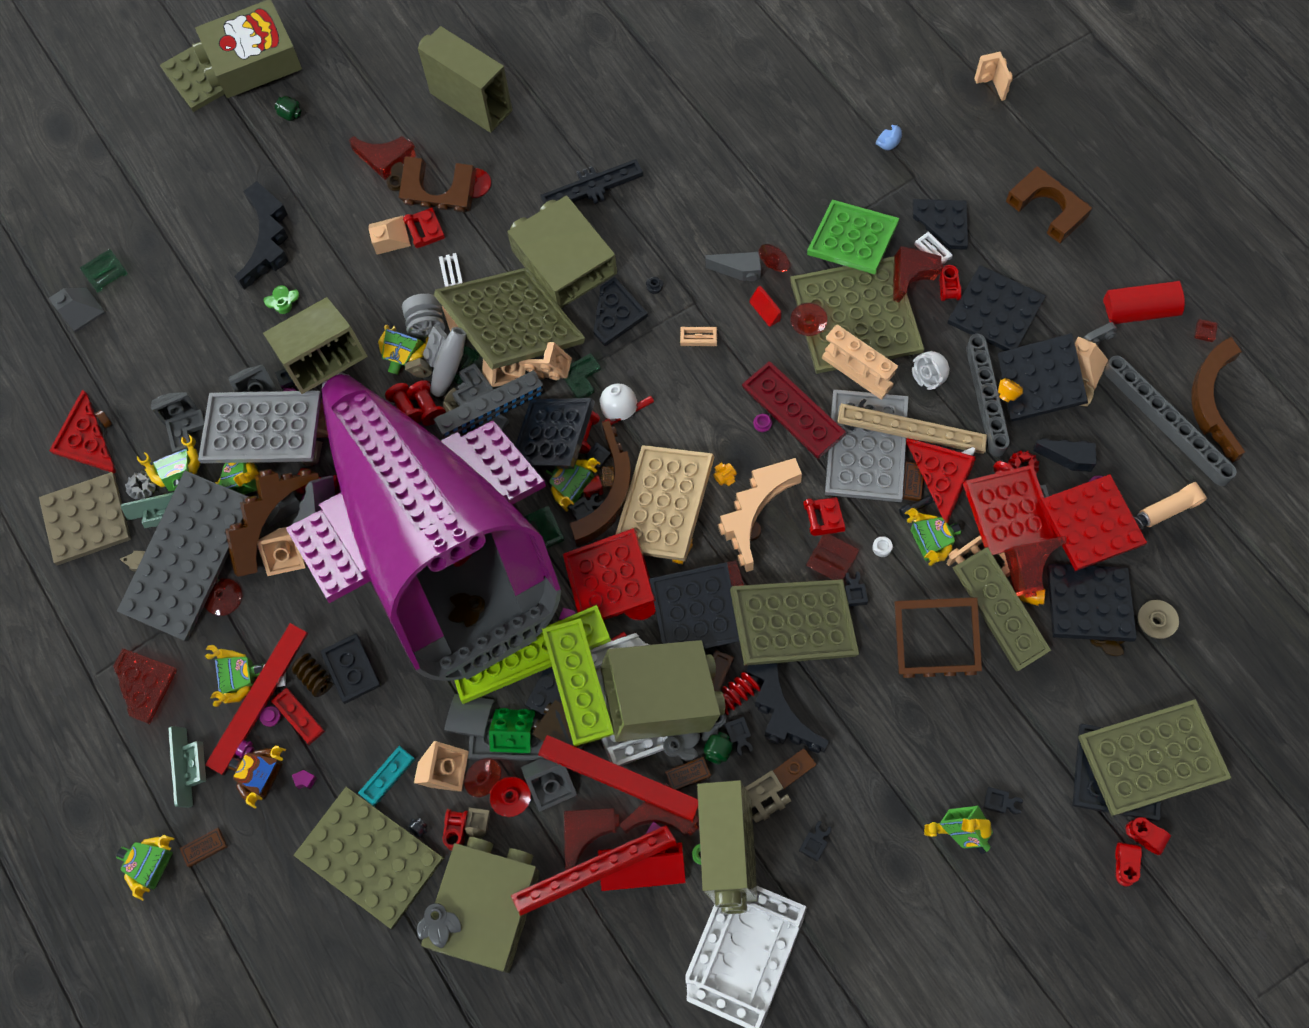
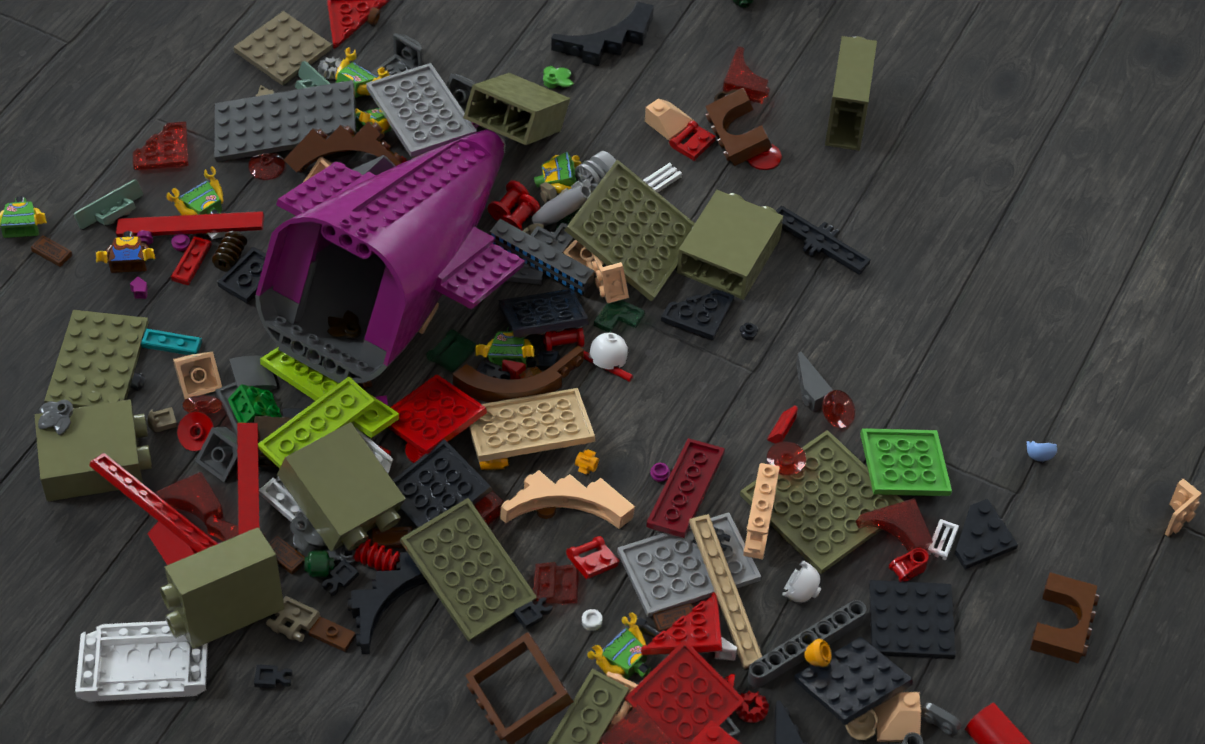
camera: 55 degrees right, 15 degrees down
red piece [443,809,468,851] -> none
light nougat tile [680,327,717,346] -> none

